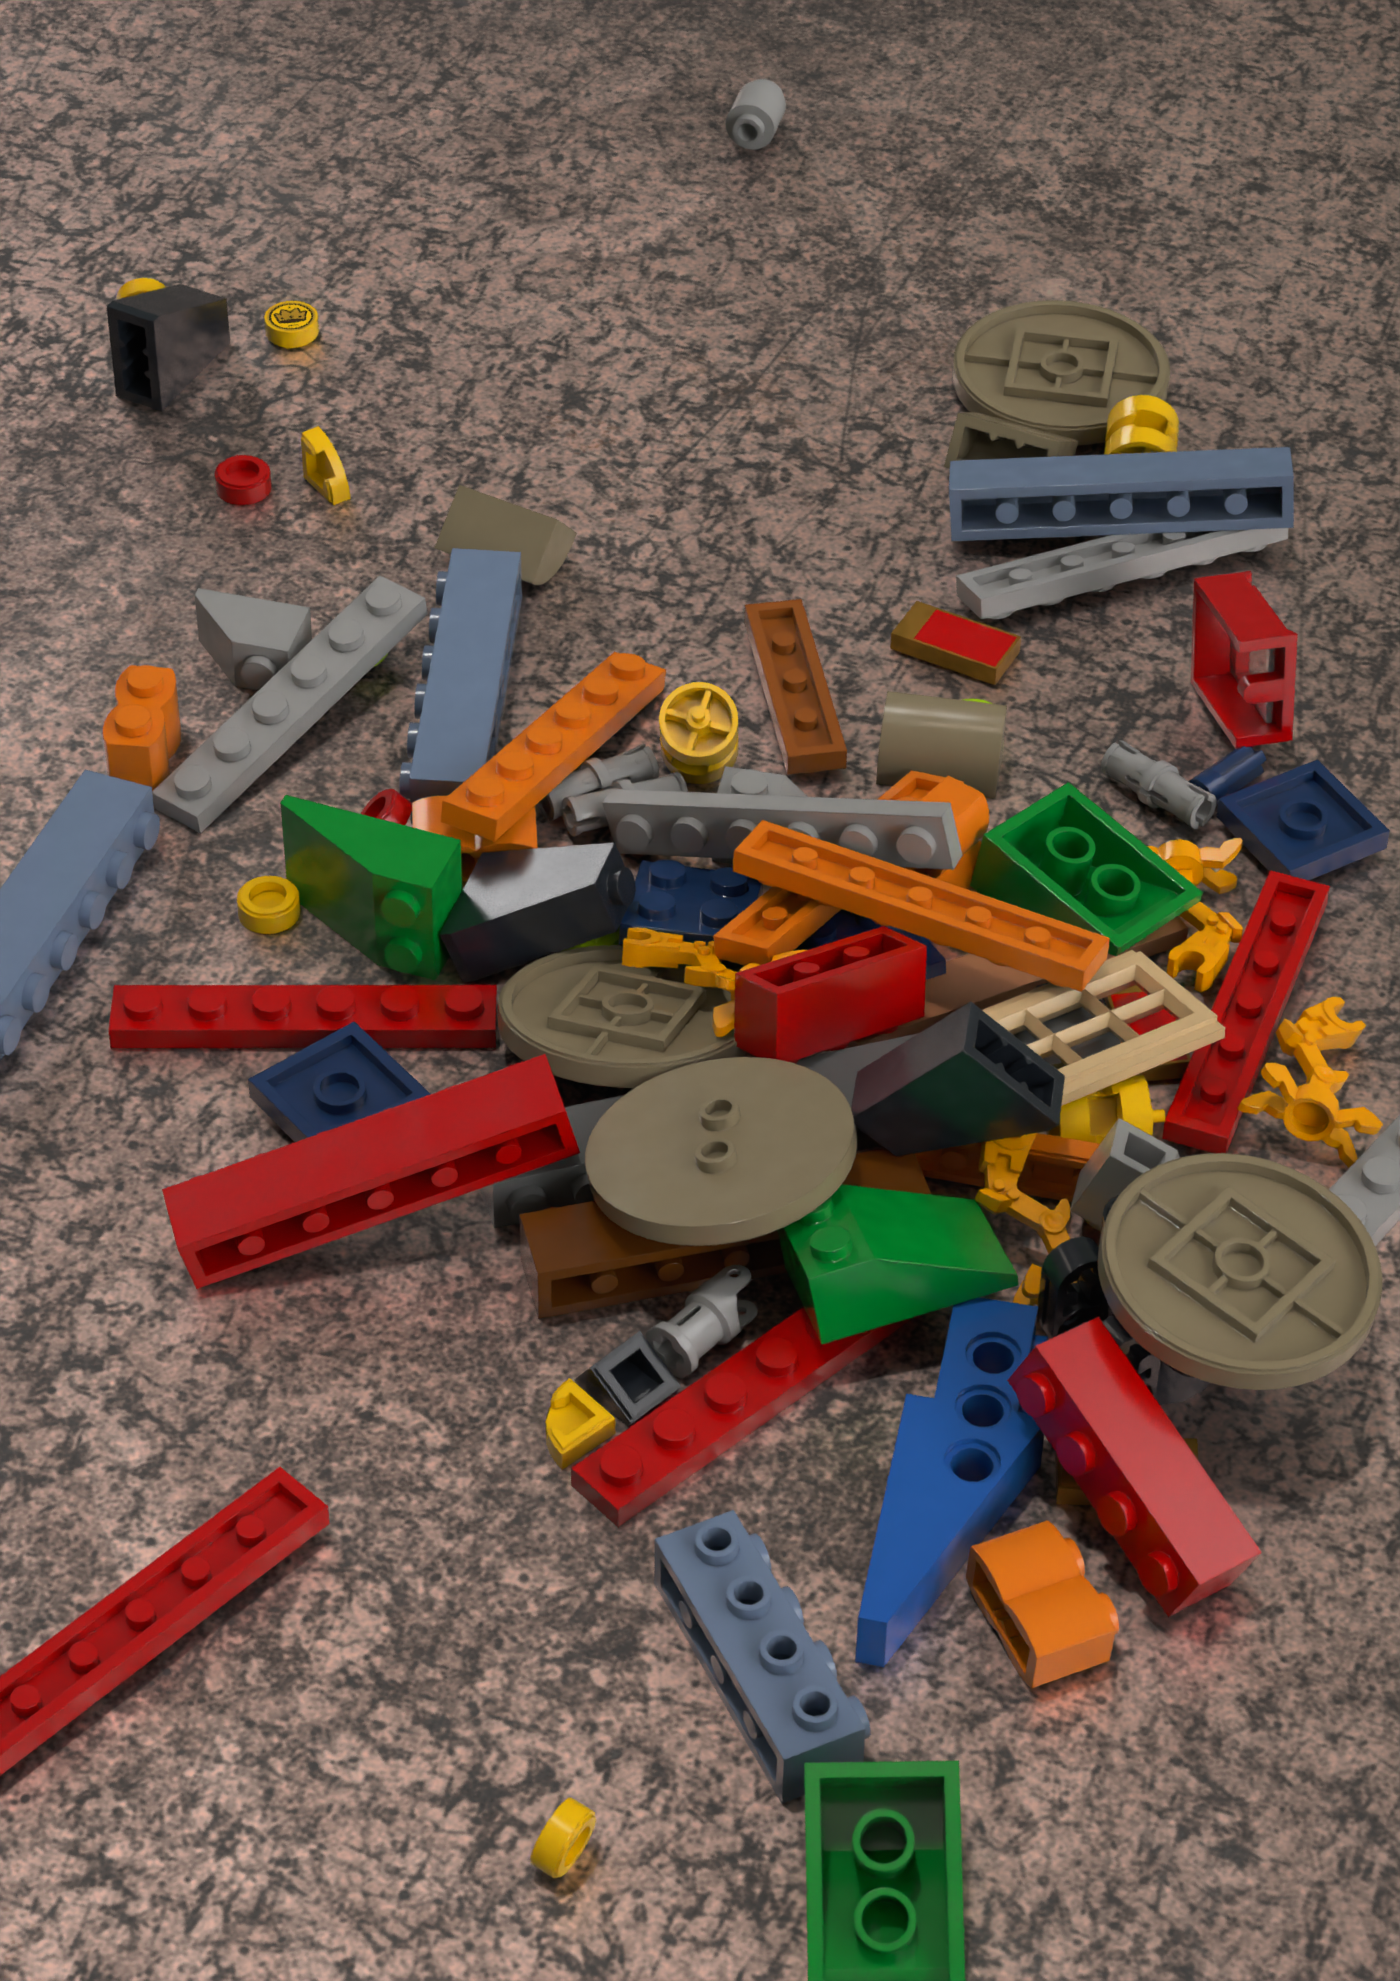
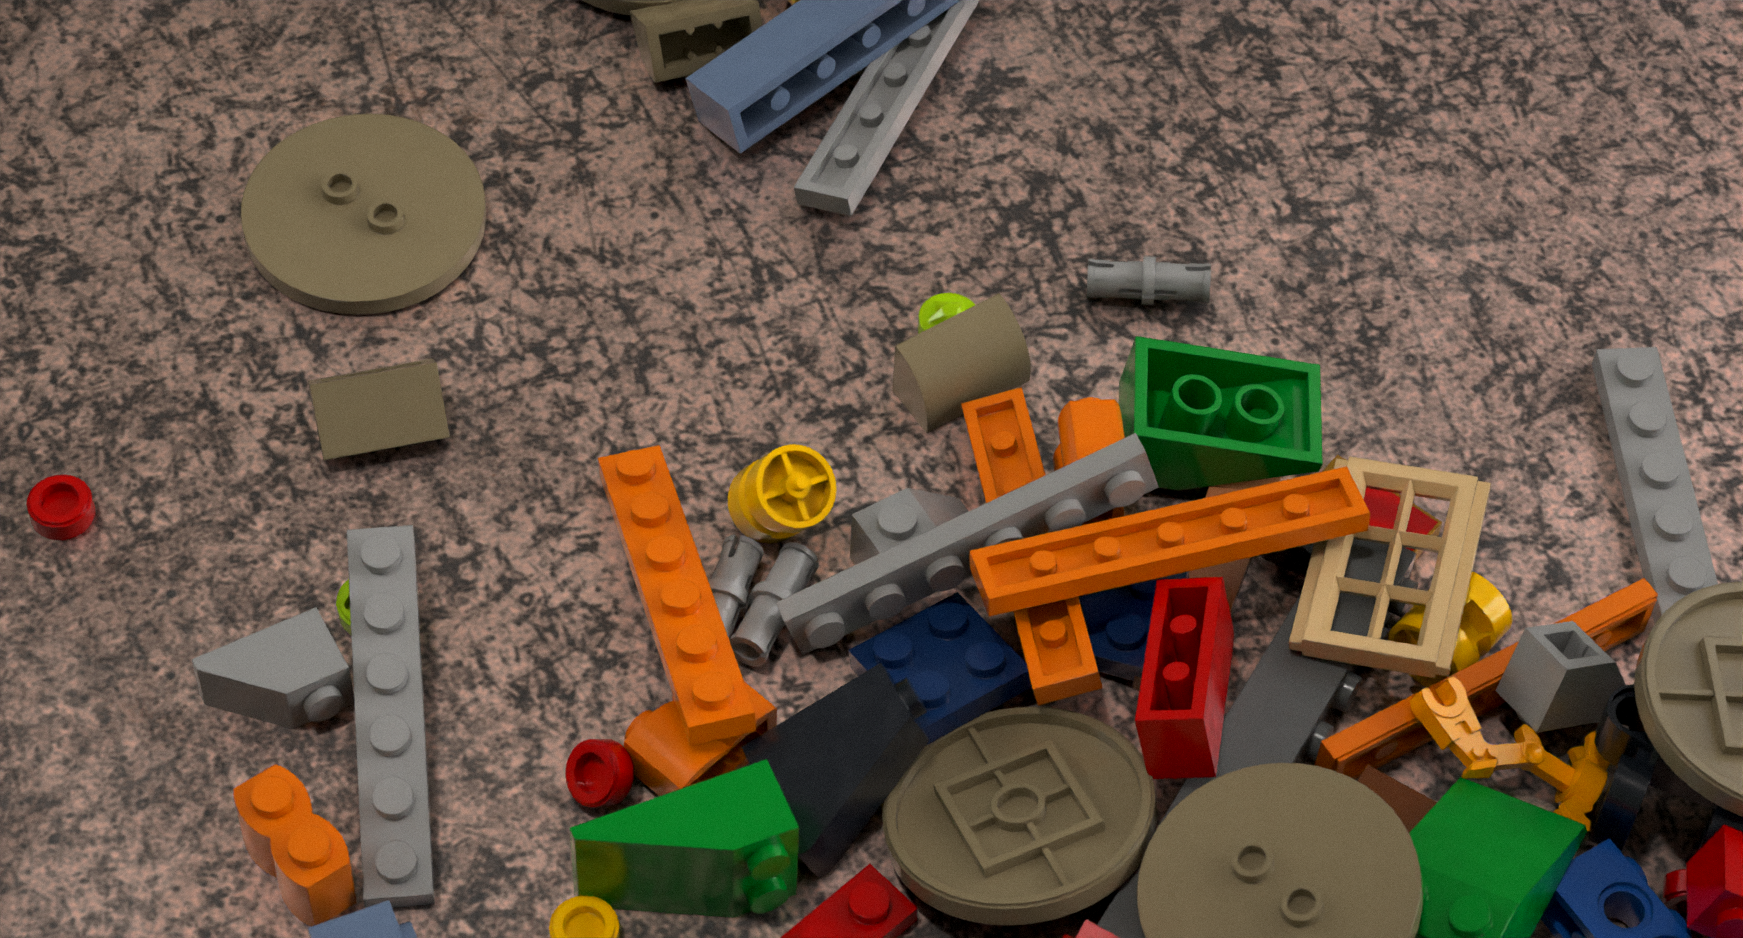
camera: 45 degrees left, 10 degrees up
yellow tile [301,426,351,505] -> none
sand blue brick [399,548,522,824] -> none
light orange piece [622,927,806,1037] -> none
dark orange plate [744,599,847,775] -> none
black slope [851,1001,1065,1157] -> none
tile [890,601,1021,685] -> none
light orange piece [1147,838,1243,993] -> none
red plate [1162,870,1330,1153] -> none
dark blue piece [1189,746,1267,806] -> none
red window [1190,571,1298,749] -> none
dark blue plate [1216,759,1390,880] -> none
light orange piece [1237,997,1383,1168] -> none
none -> dark tan plate [241,114,486,315]

